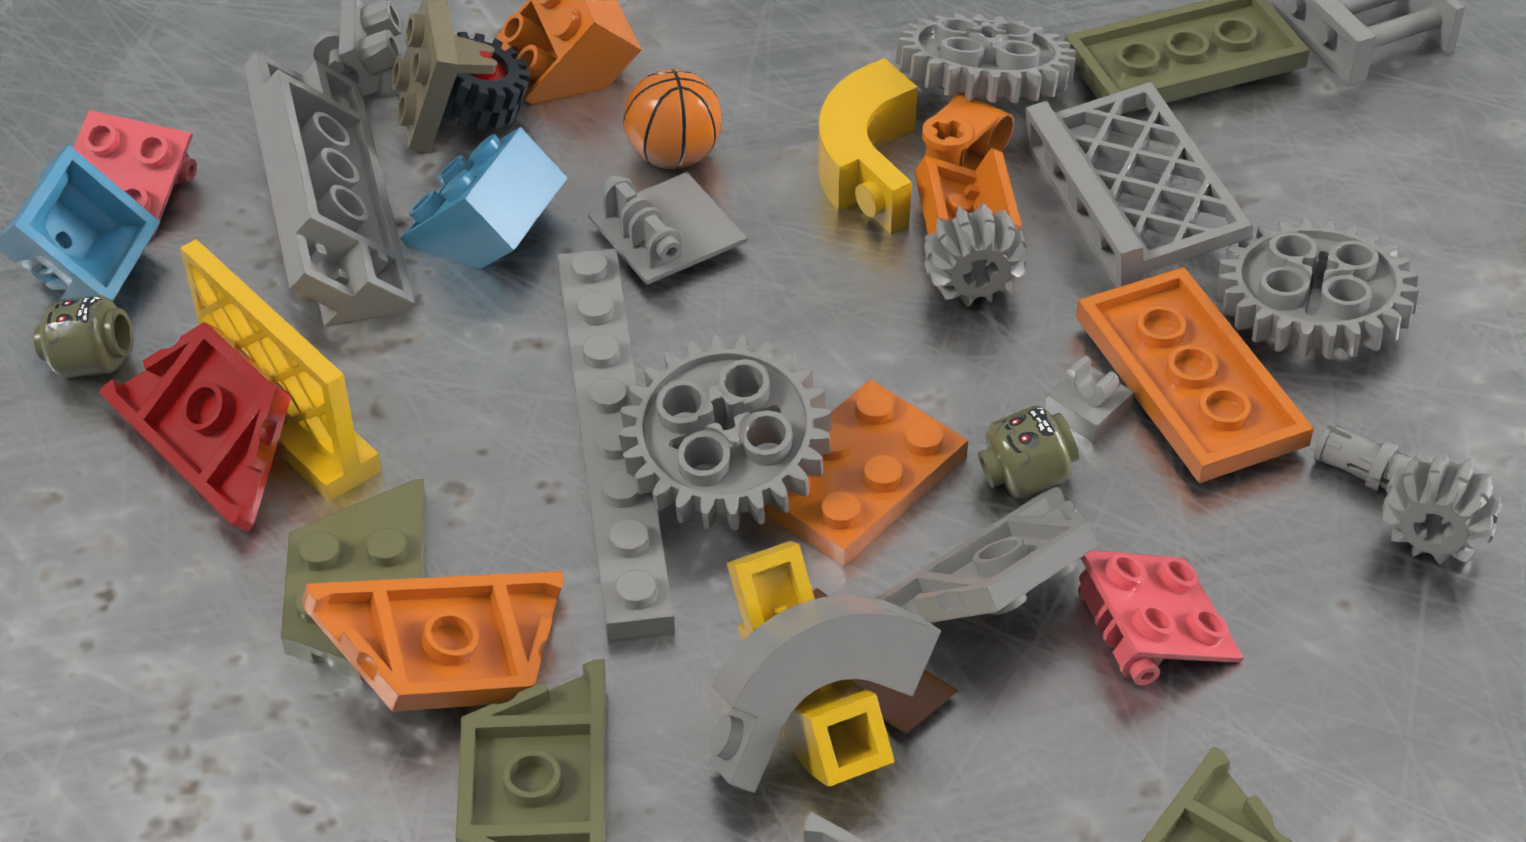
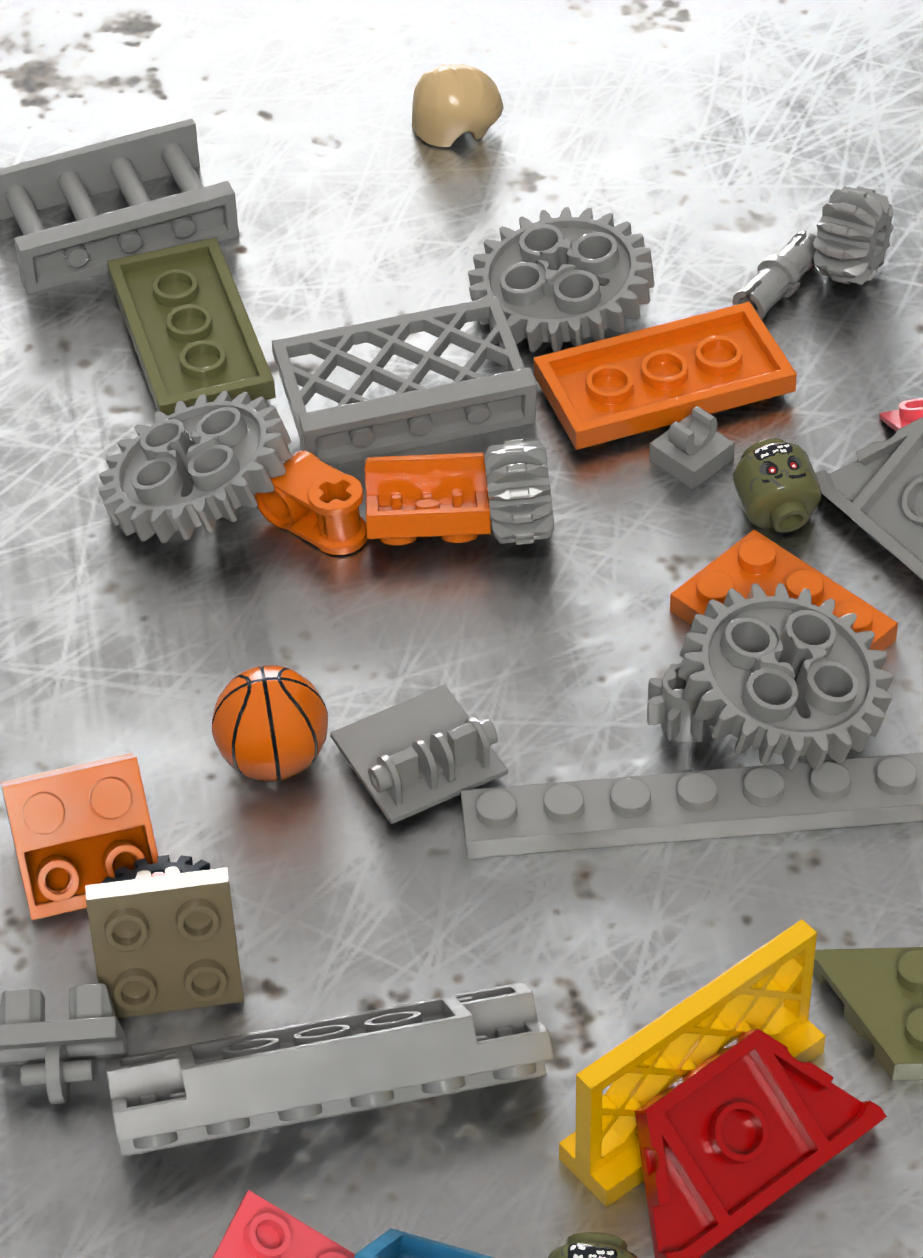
camera: 85 degrees left, 0 degrees up
dark azure slope [399,127,568,269] -> none
yellow arch [818,58,918,234] -> none

